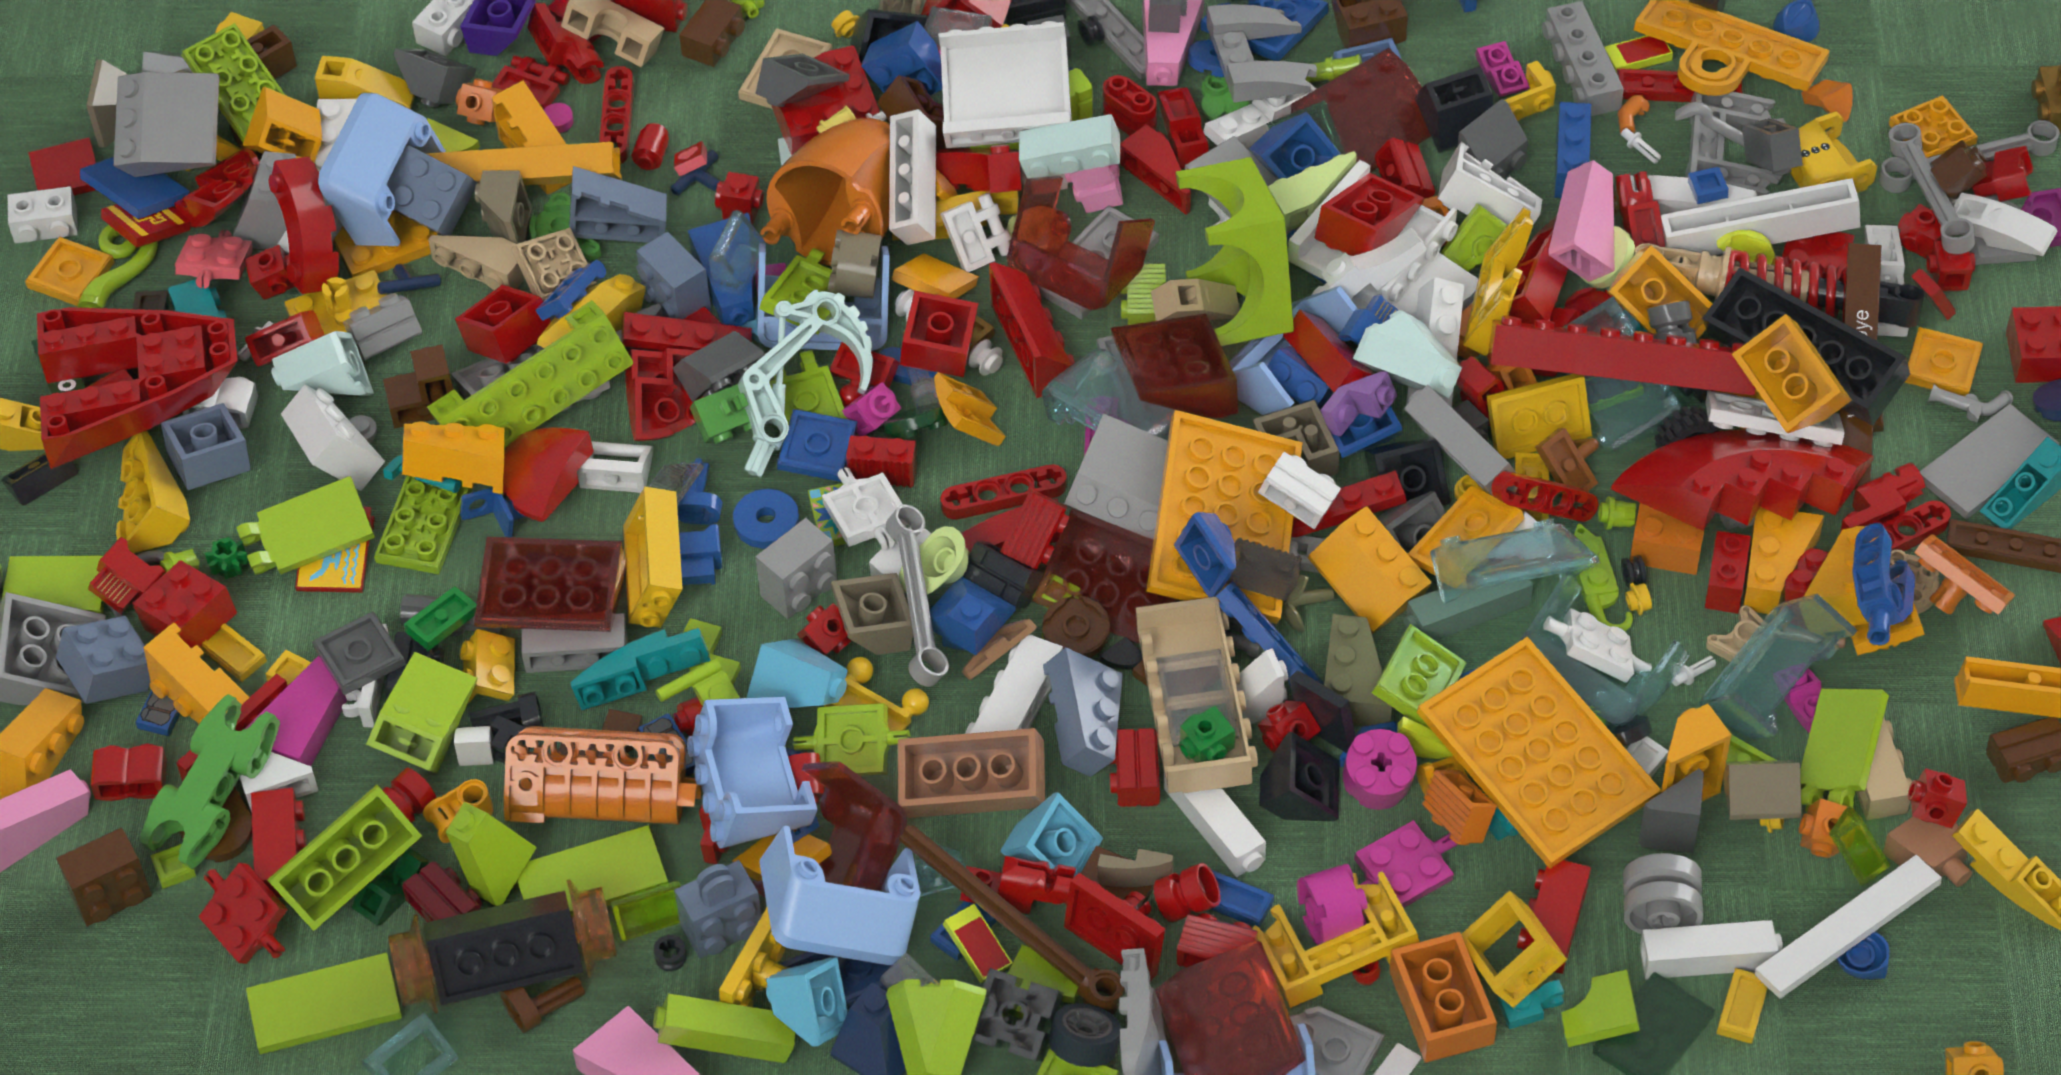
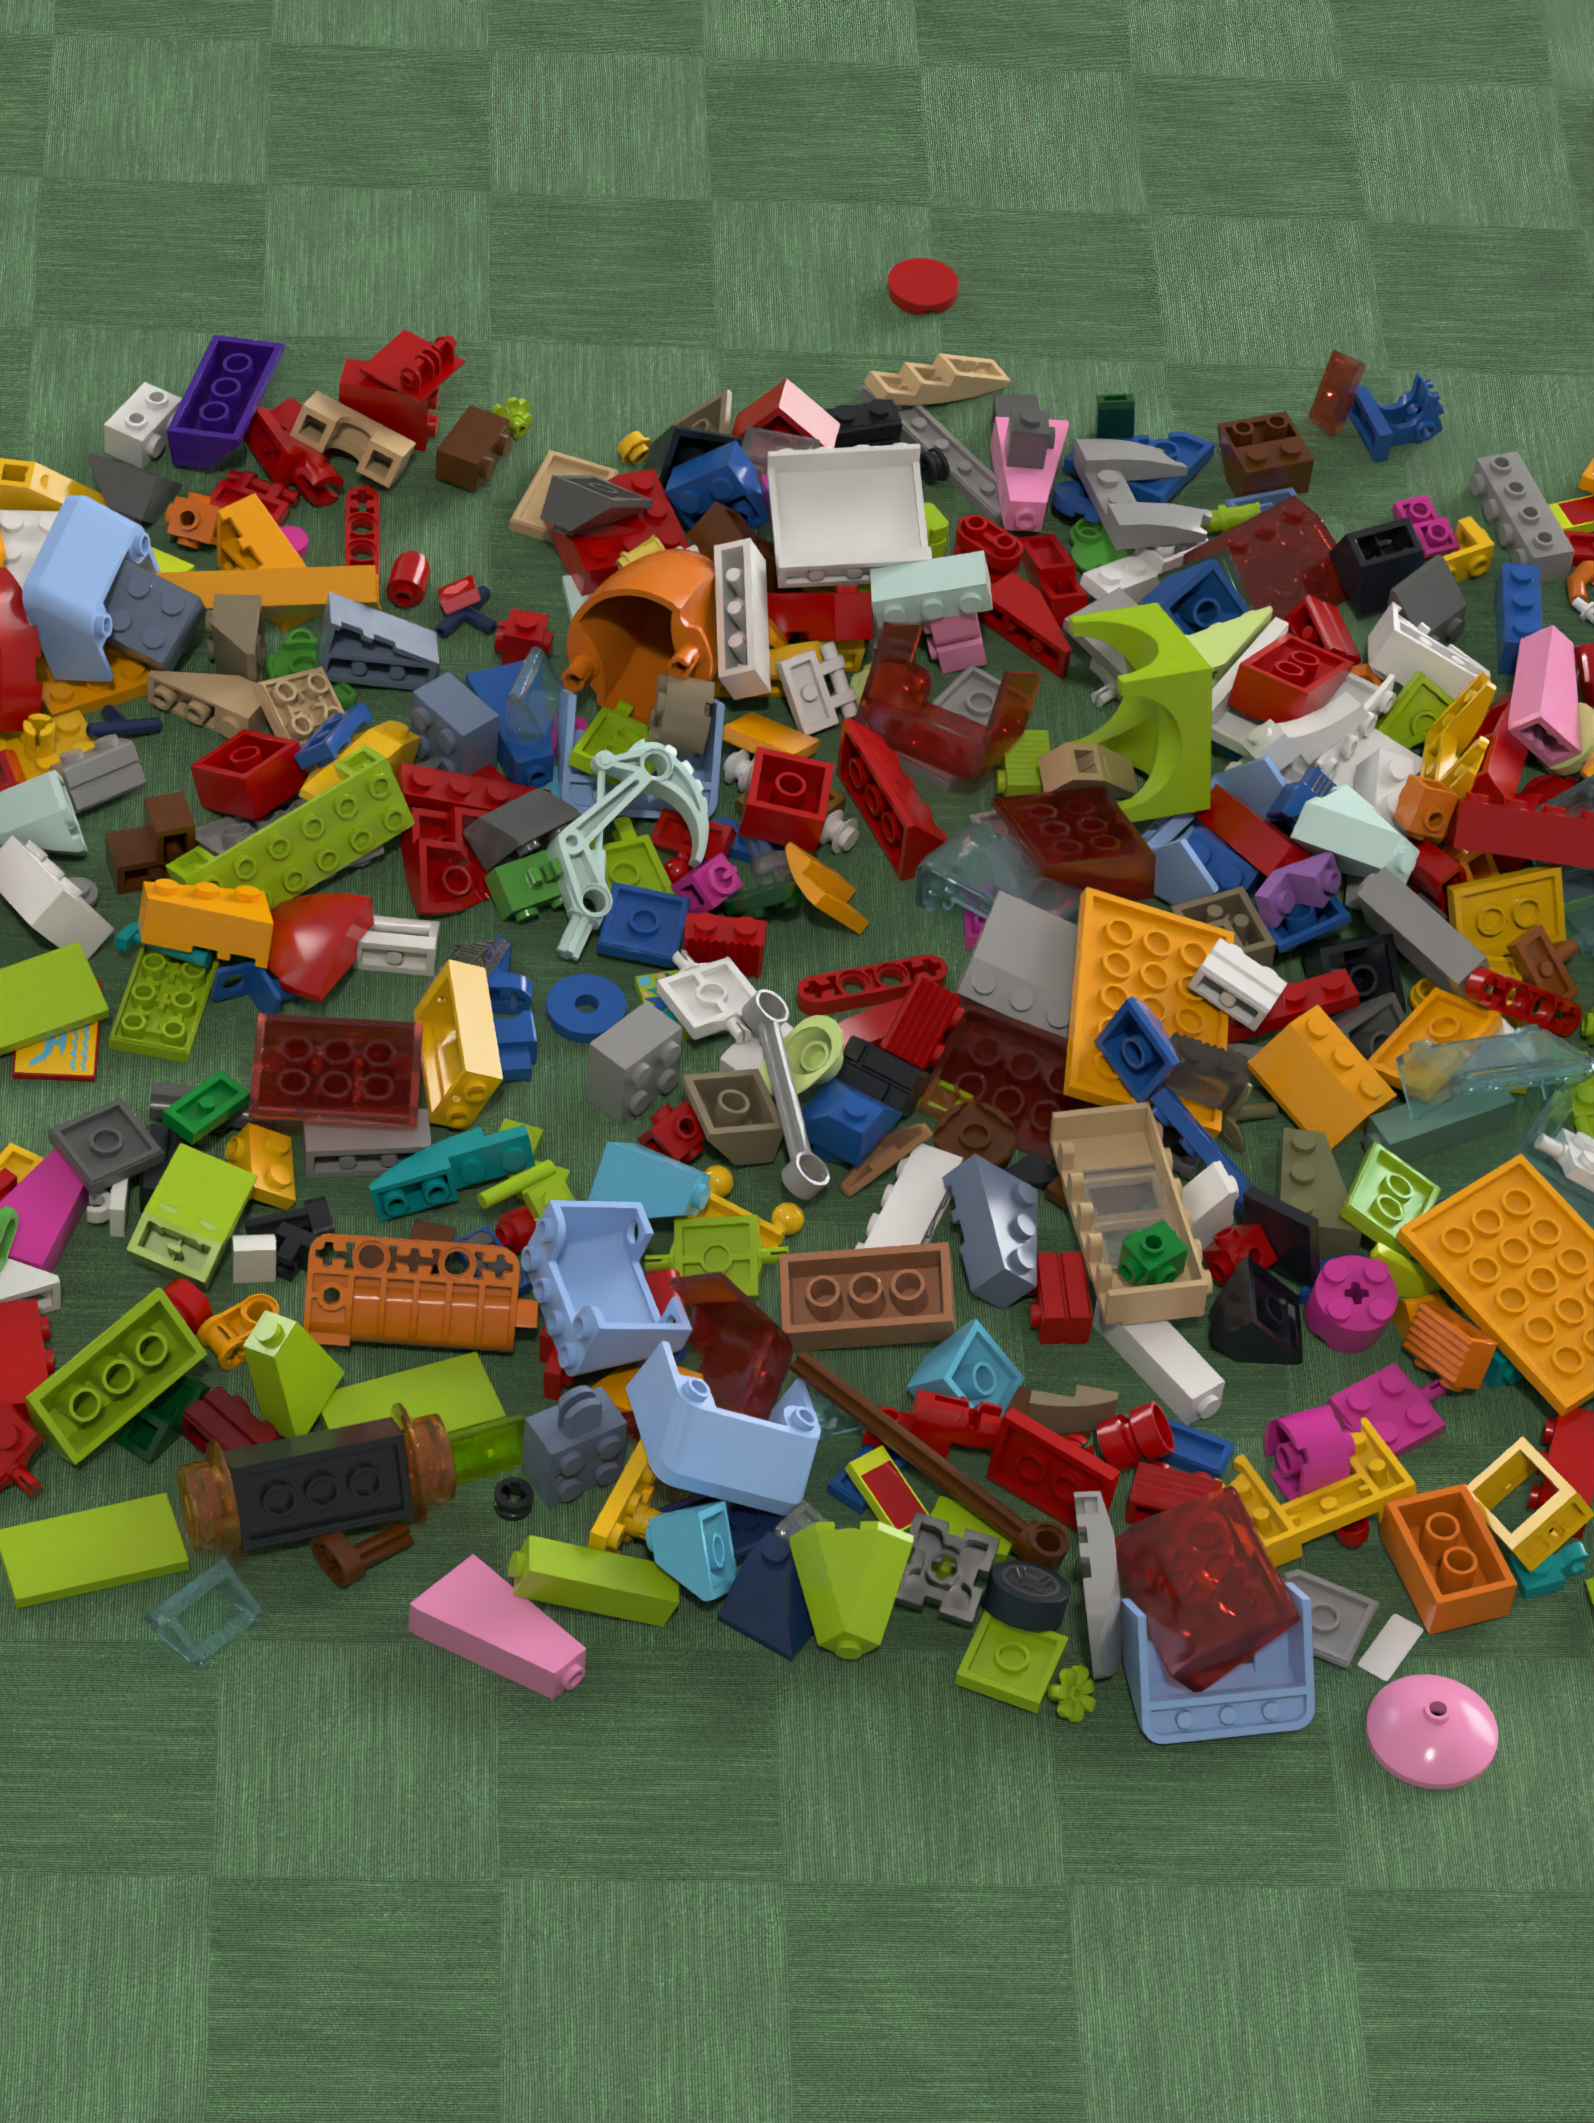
camera: 10 degrees left, 5 degrees down
none -> orange brick [1393,774,1459,840]

